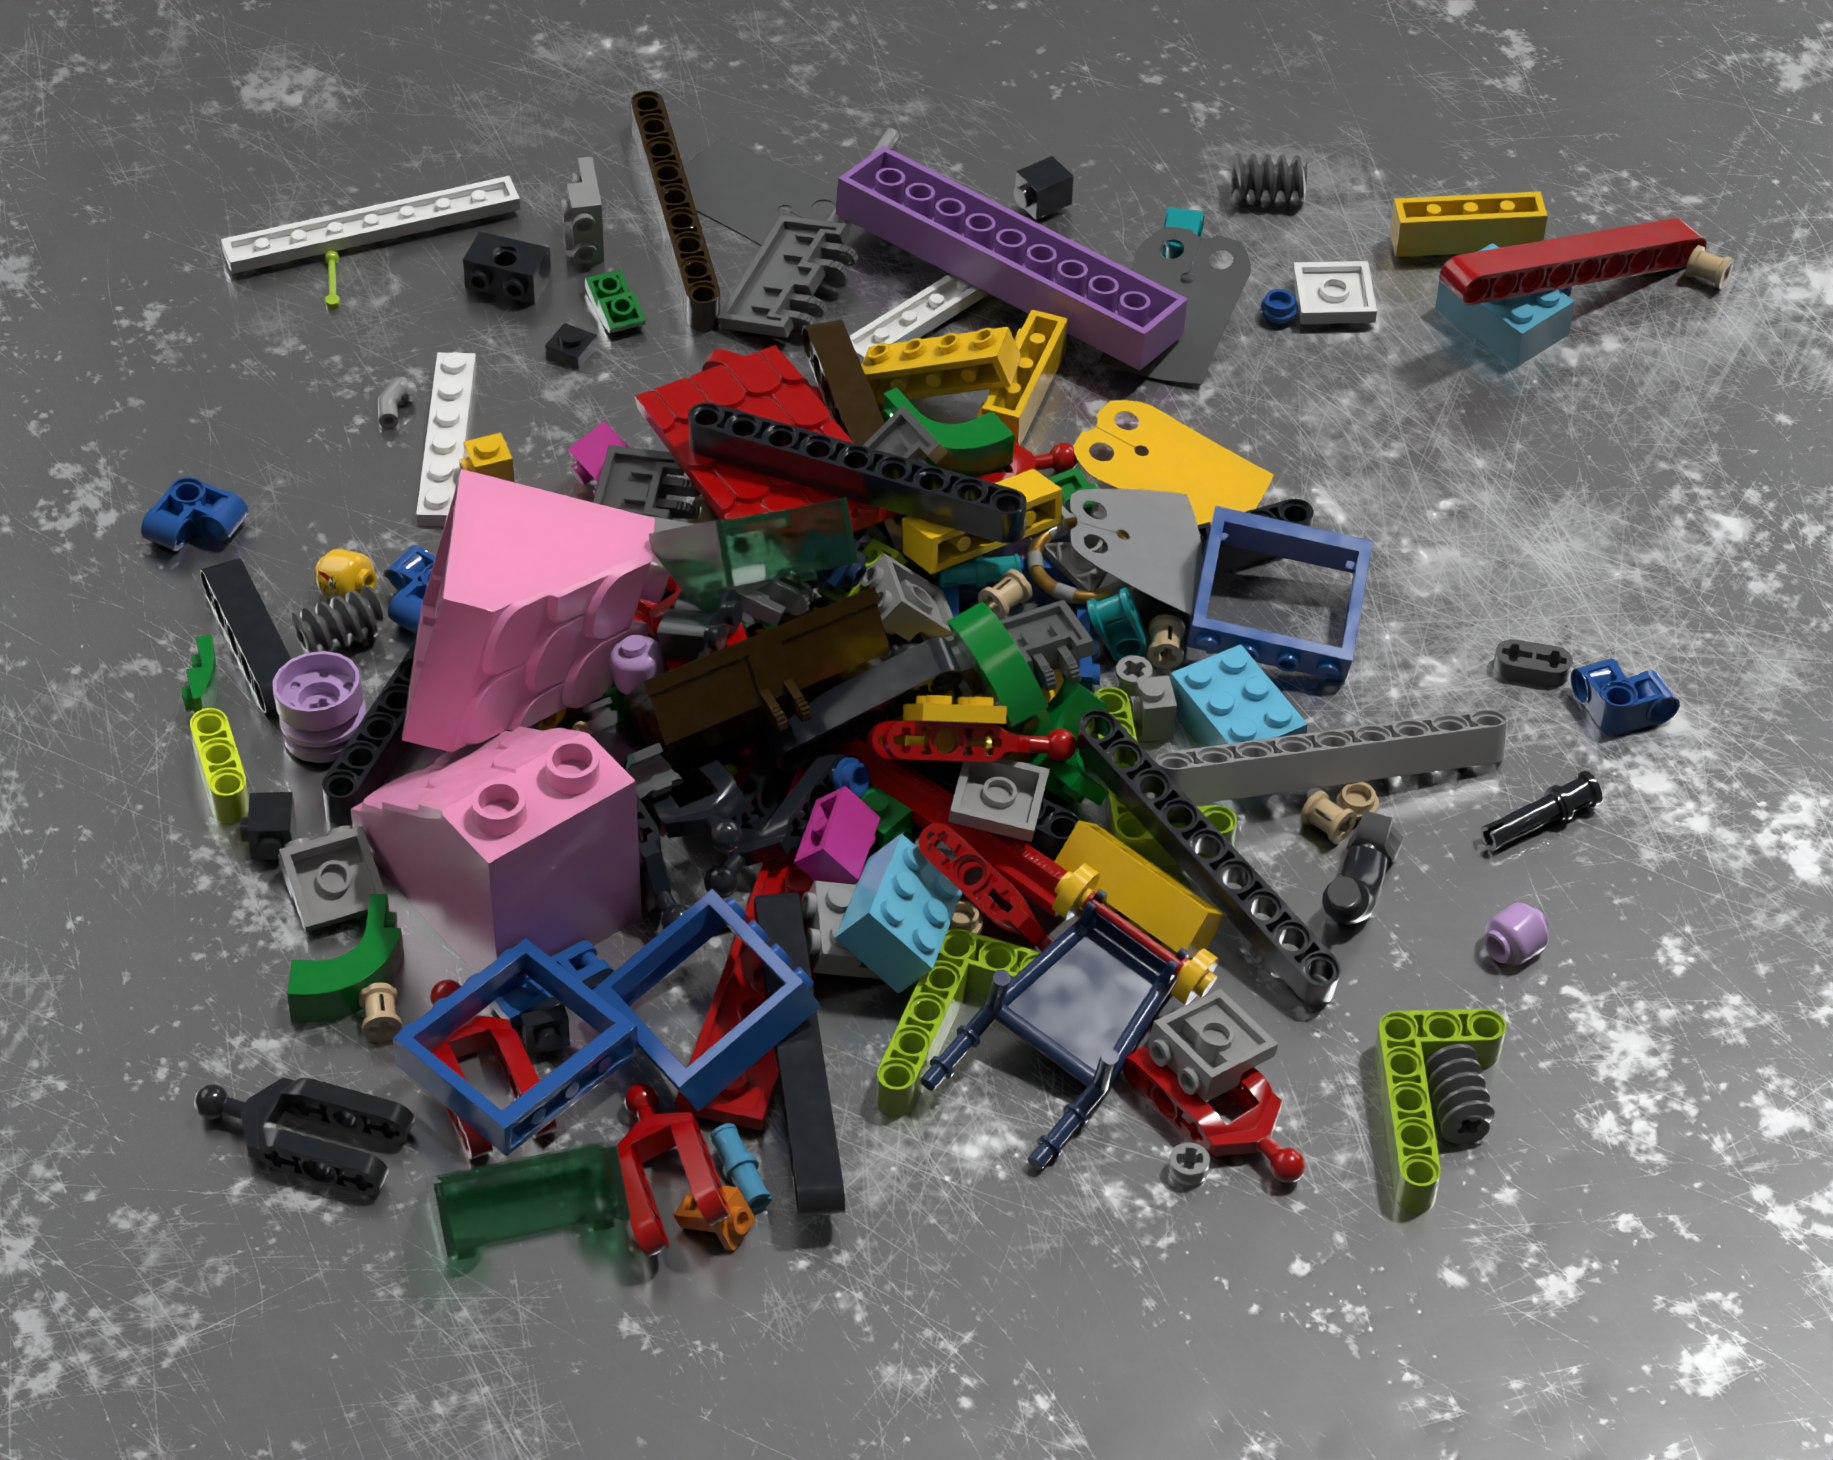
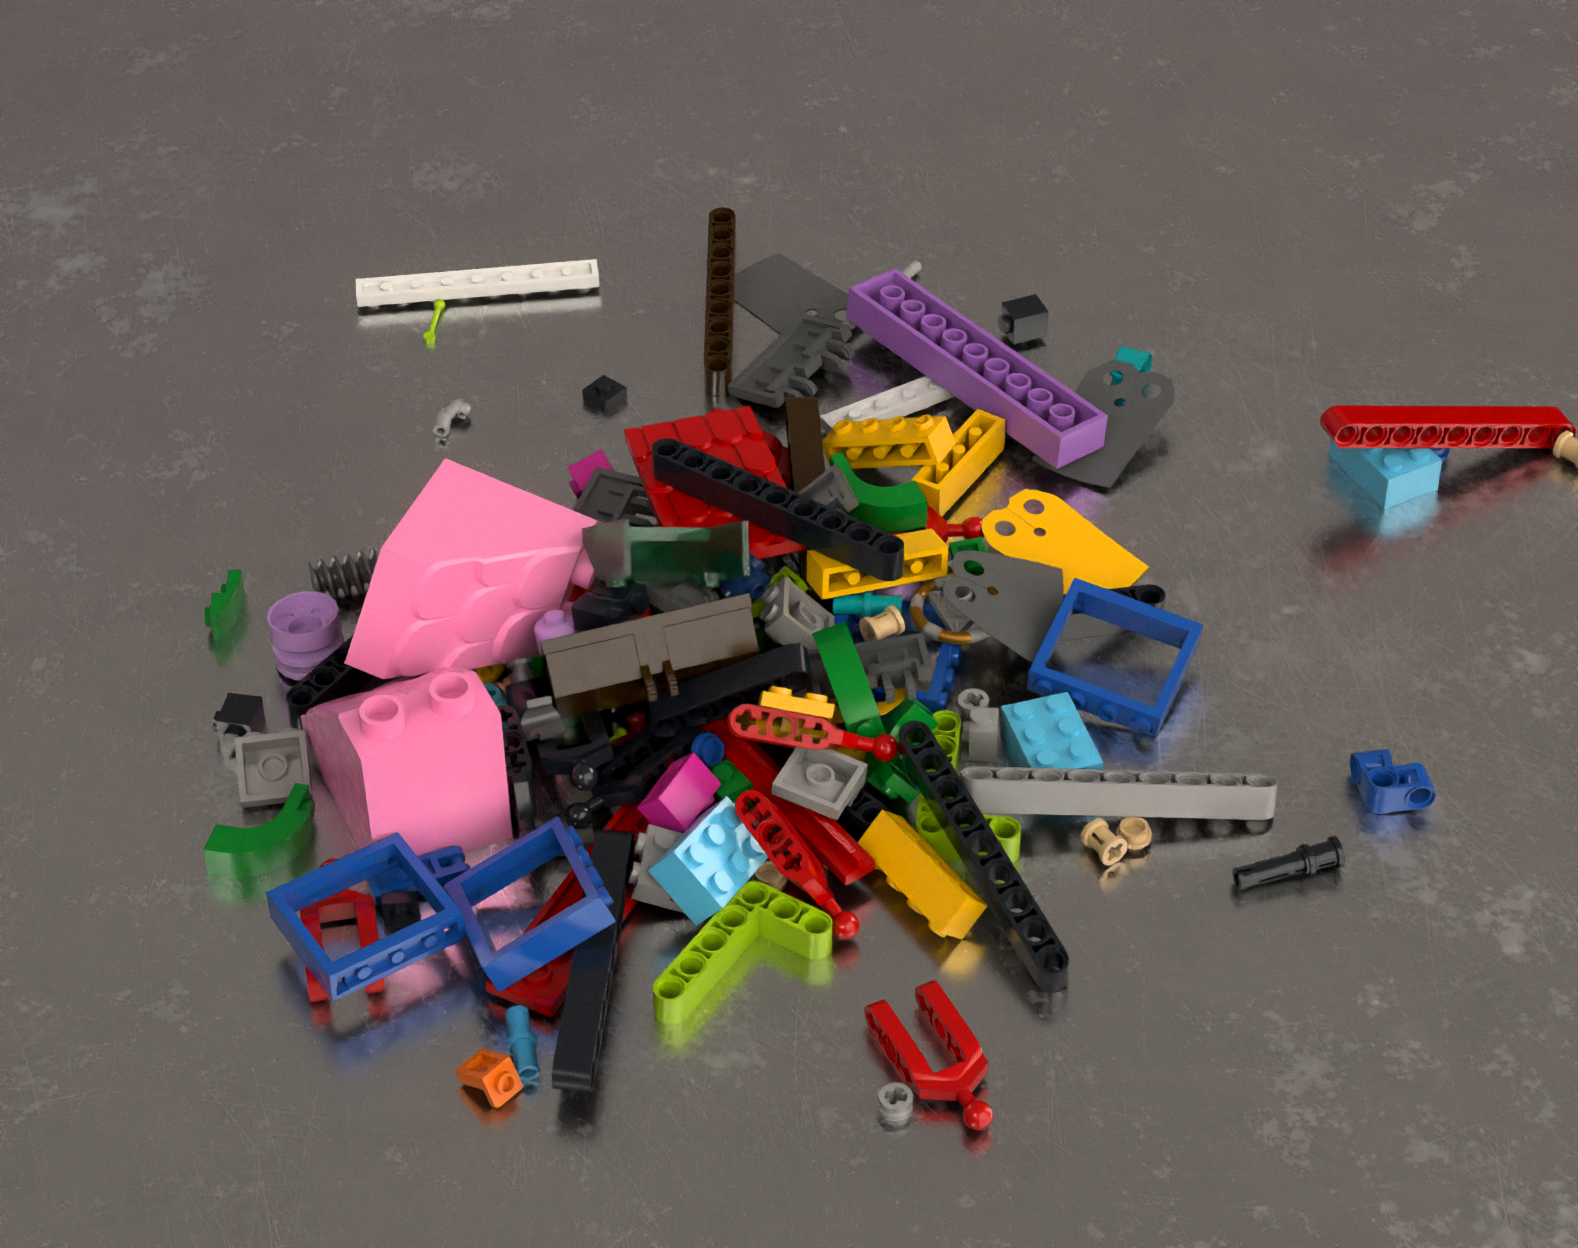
camera: 15 degrees right, 5 degrees down
blue piece [141,477,249,551] -> none
neon yellow beam [190,708,249,824] -> none
black piece [194,1077,415,1196] -> none
black beam [200,558,291,713] -> none
yellow head [314,548,377,600] -> none
tan bush [359,982,402,1042] -> none
white plate [416,352,476,526] -> none
clear green windscreen [425,1142,631,1261] -> none
yellow brick [459,432,514,482] -> none
black brick [463,231,551,304] -> none
light grey plate [561,157,604,265] -> none
green slope [585,269,646,333] -> none
red piece [610,1083,731,1258] -> none
dark blue piece [920,863,1219,1170] -> none
teal piece [1087,587,1147,662] -> none
tan bush [1147,614,1185,669] -> none
light grey plate [1148,989,1278,1102] -> none
dark grey piece [1231,153,1307,202] -> none
blue plate [1260,289,1298,324] -> none
white plate [1292,261,1377,324] -> none
piece [1322,810,1404,925] -> none
lime beam [1375,1009,1506,1213] -> none
yellow brick [1390,191,1548,257] -> none
dark grey piece [1424,1044,1495,1144] -> none
lavender head [1484,902,1549,967] -> none
dark grey beam [1493,639,1573,686] -> none

